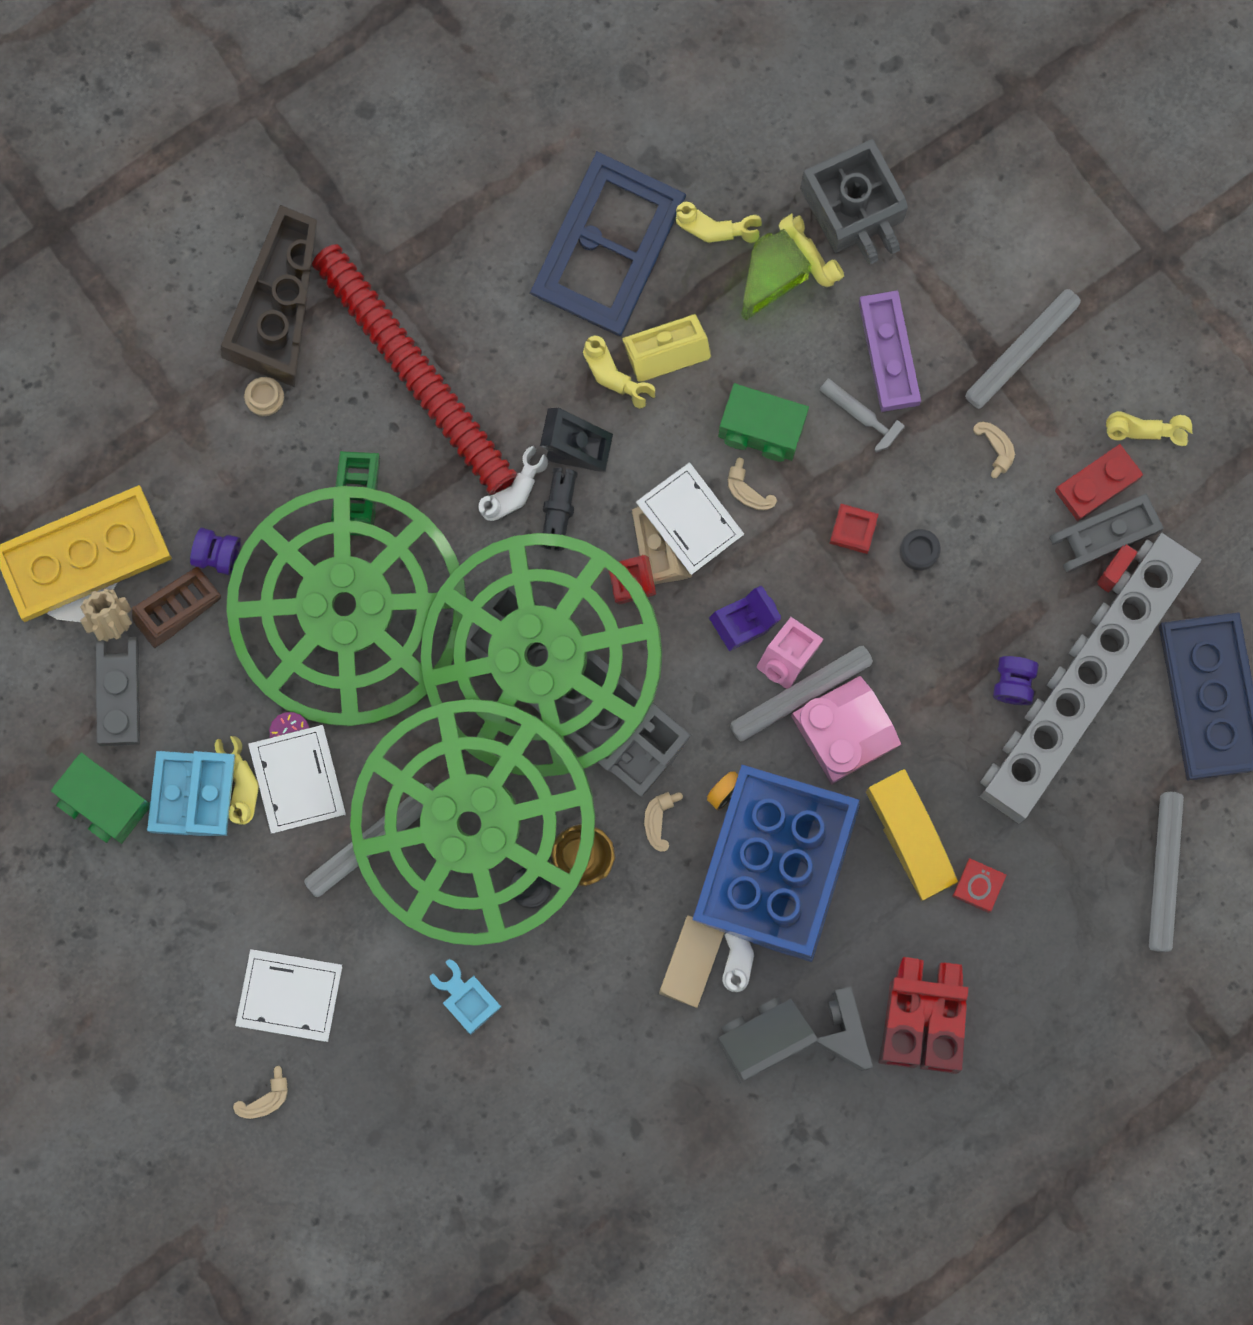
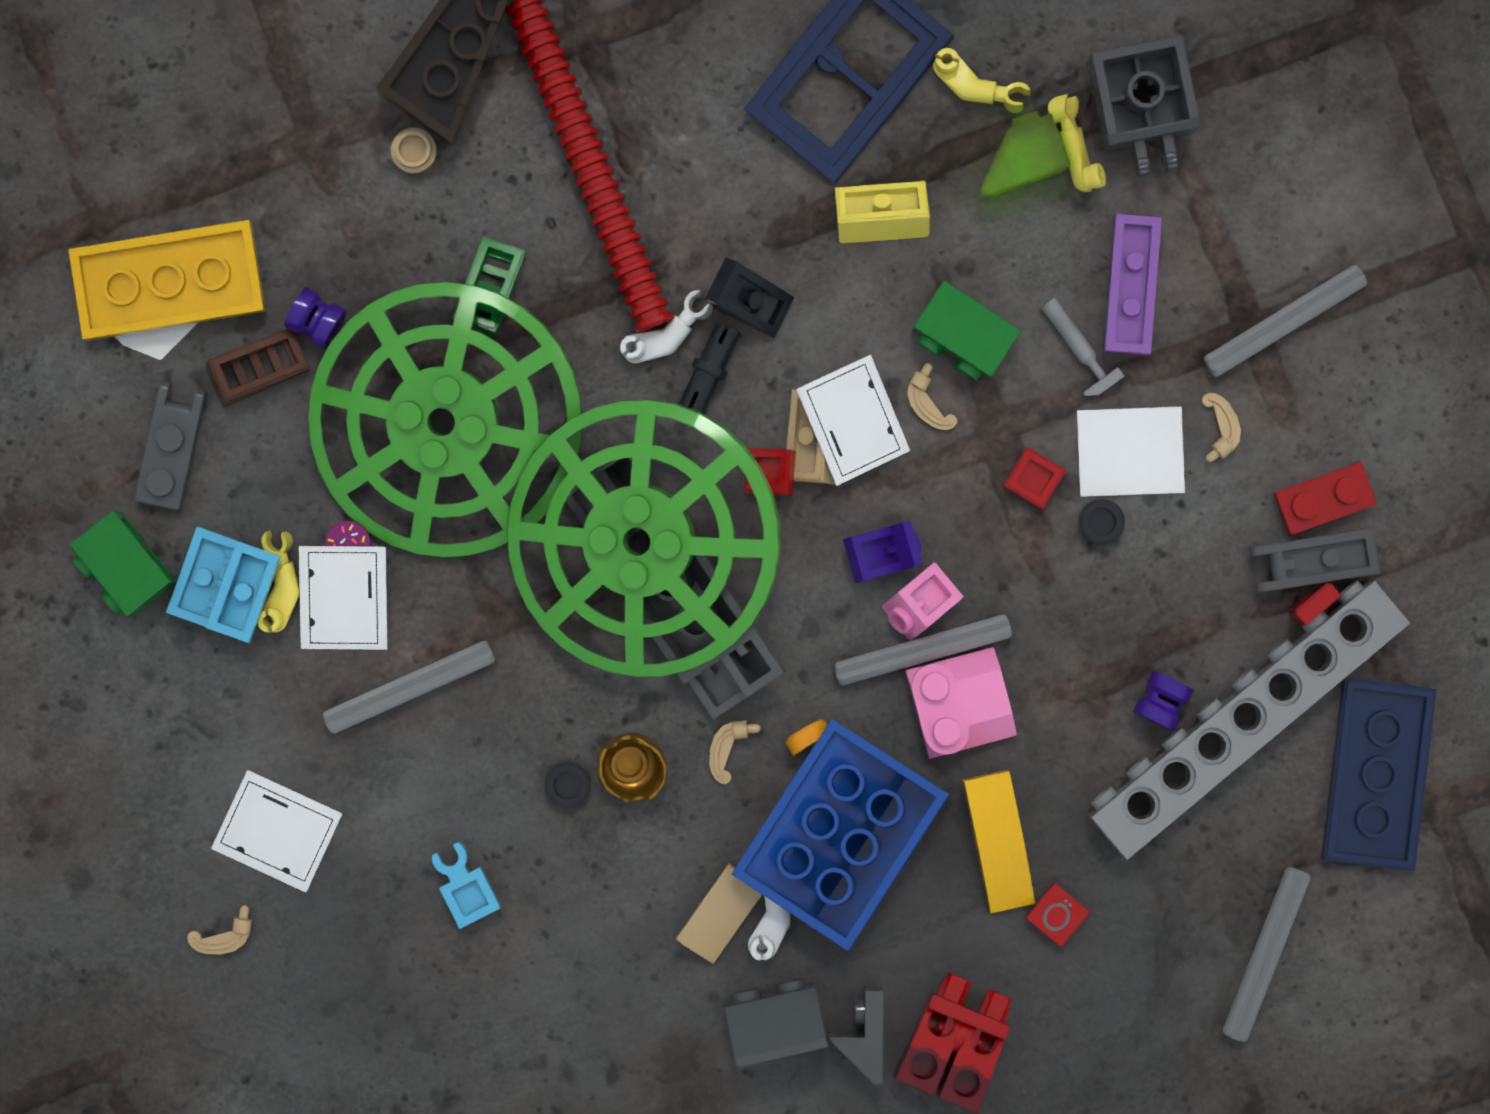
camera: 20 degrees right, 10 degrees up
tan gear [80,589,132,641] -> none
bright green dish [350,699,596,945] -> none
light yellow arm [583,336,655,408] -> none
light yellow arm [1106,411,1192,446] -> none
none -> white sticker [1077,407,1185,497]

